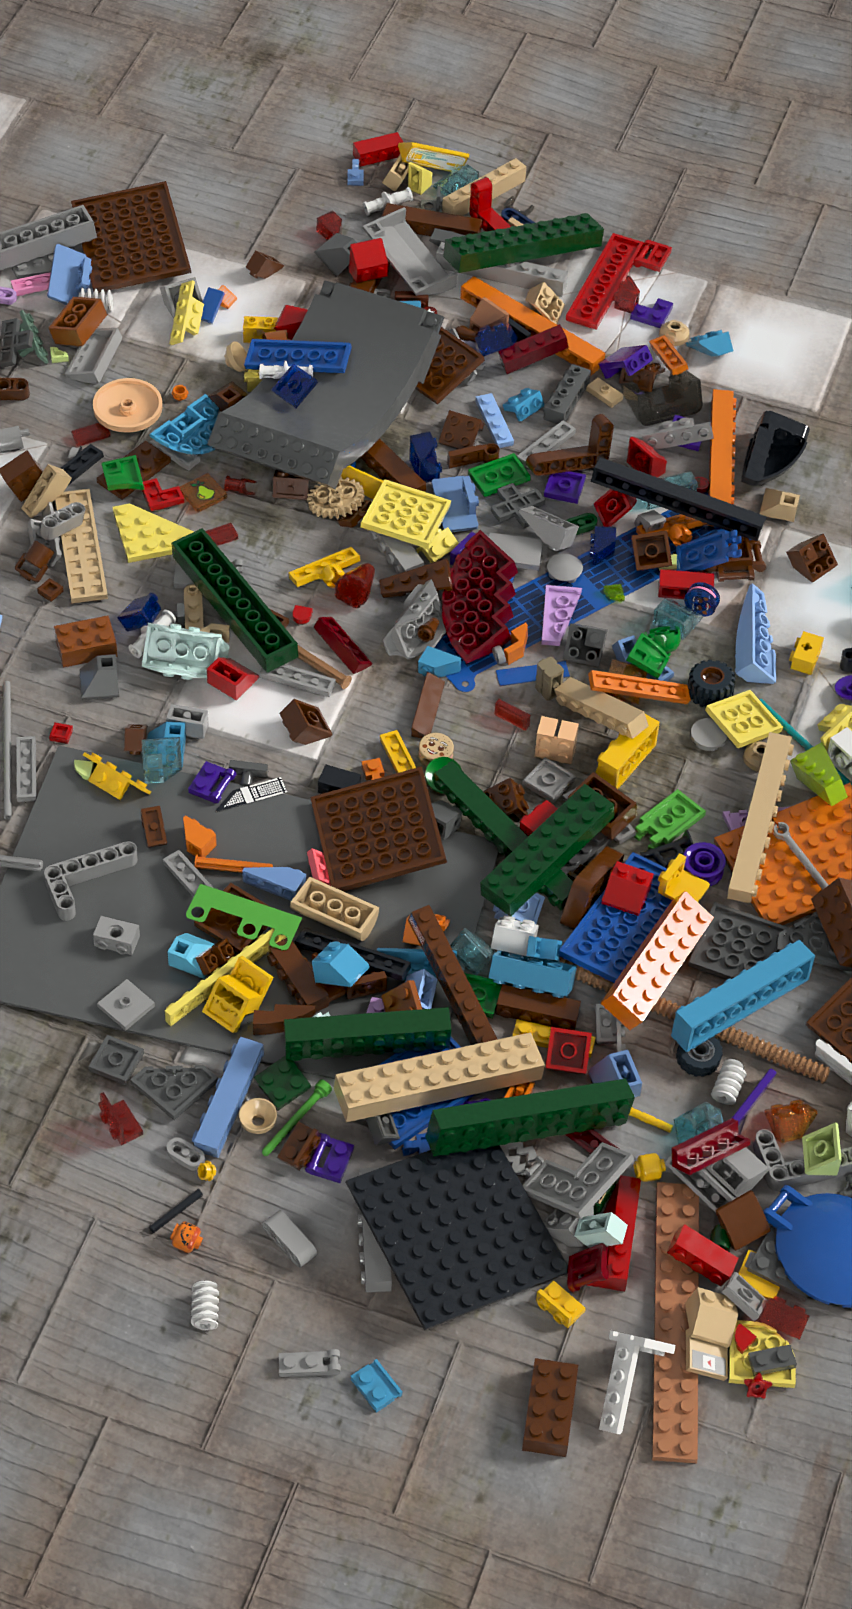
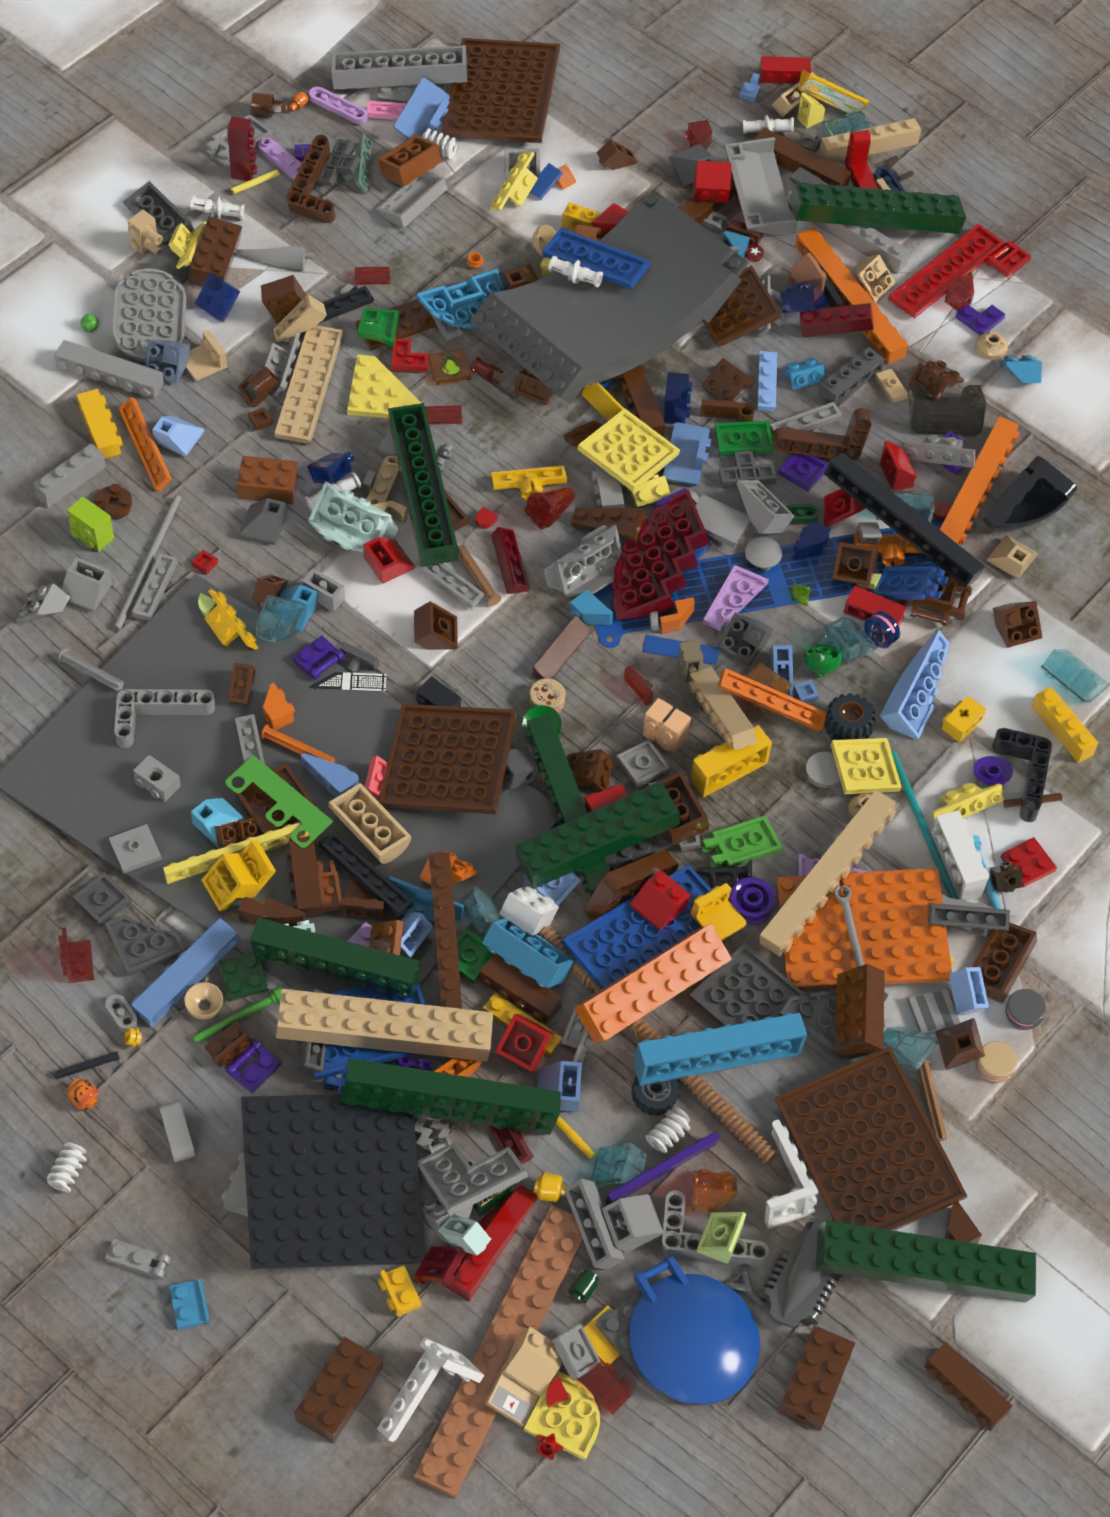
camera: 20 degrees right, 5 degrees up
light grey beam [40,502,85,540] -> none
yellowish green tile [50,347,69,363] -> none
light nougat dish [93,378,162,432] -> none
clear blue plate [271,363,318,409] -> none
tan gear [307,477,365,519] -> none
dark azure slope [312,941,369,987] -> none
orange plate [361,758,385,780] -> none
yellow plate [380,730,416,773] -> none
reddish brown cone [418,617,439,642] -> none
reddish brown cone [455,325,480,342] -> none
dark azure slope [526,936,562,961] -> none
dark purple panel [599,345,653,379] -> none
green plate [626,633,670,679] -> none
orange plate [649,335,689,375] -> none
red brick [667,1224,739,1286] -> none
dark red fence [671,1118,750,1175] -> none
reddish brown slope [715,1190,771,1251] -> none
dark grey plate [747,1345,797,1376] -> none
lime wedge [790,742,848,806] -> none

